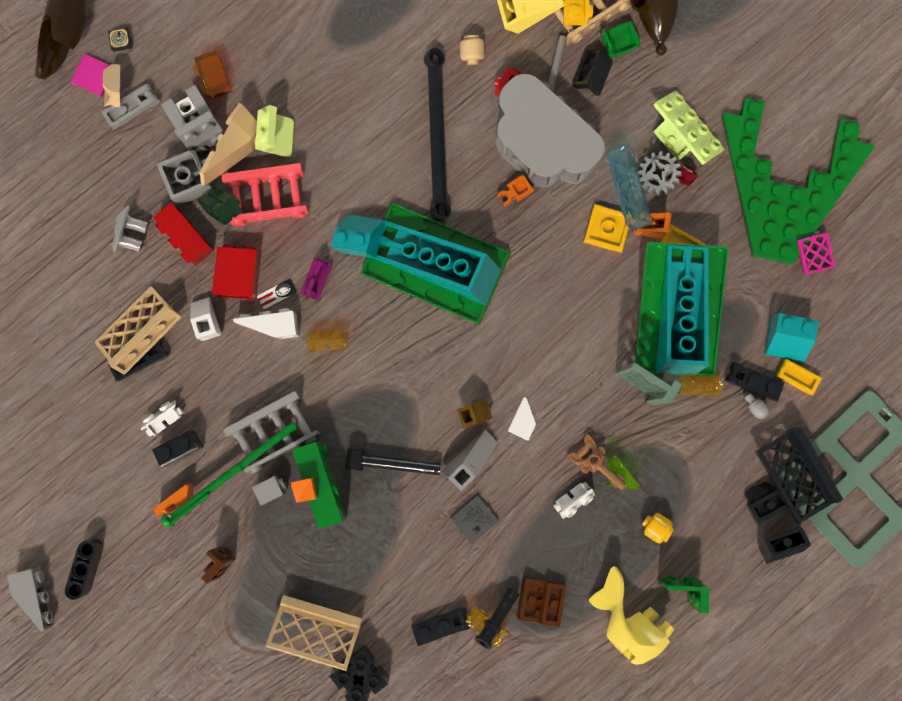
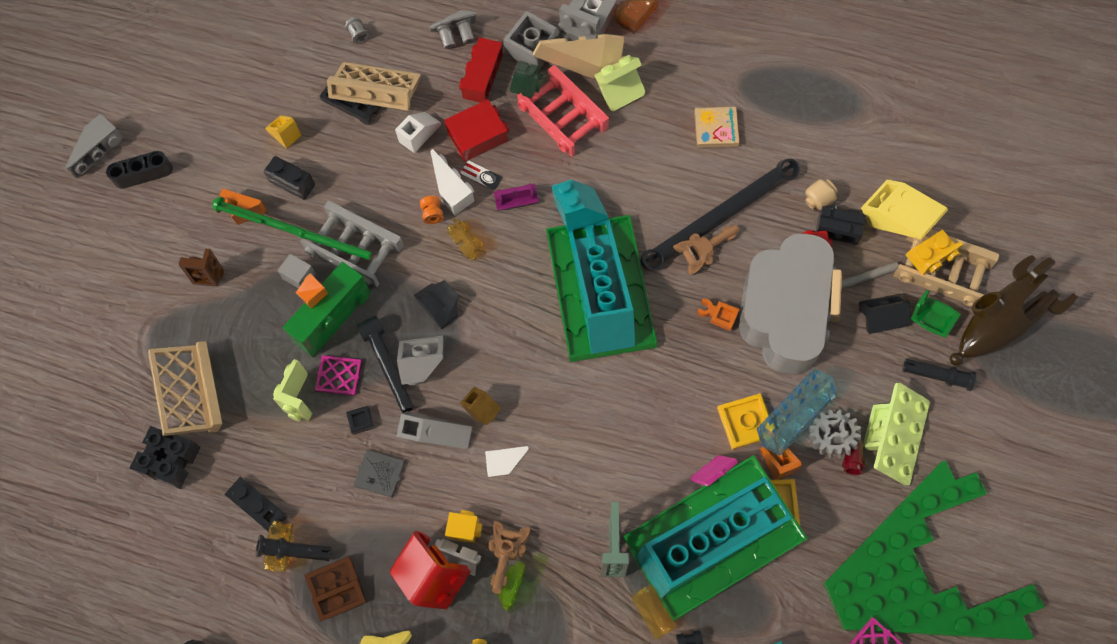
camera: 60 degrees right, 15 degrees down
white hinge [141,400,184,436] -> none
none -> yellow slope [265,115,302,149]
none -> yellowish green bracket [273,359,312,422]
none -> dark pink window [315,355,362,396]
none -> light grey bush [345,17,369,44]
none -> black tile [346,406,375,435]
none -> red piece [390,531,471,610]
none -> light grey slope [397,335,444,385]
none -> black slope [414,280,459,330]
none -> orange wheel [419,196,444,224]
none -> yellow brick [445,510,482,544]
none -> medium nougat piece [673,225,739,275]
none -> dark pink piece [690,455,738,486]
none -> tan tile [694,107,739,148]
none -> black brick [815,205,866,245]
none -> tan tile [831,270,842,322]
none -> black pin [902,358,976,392]

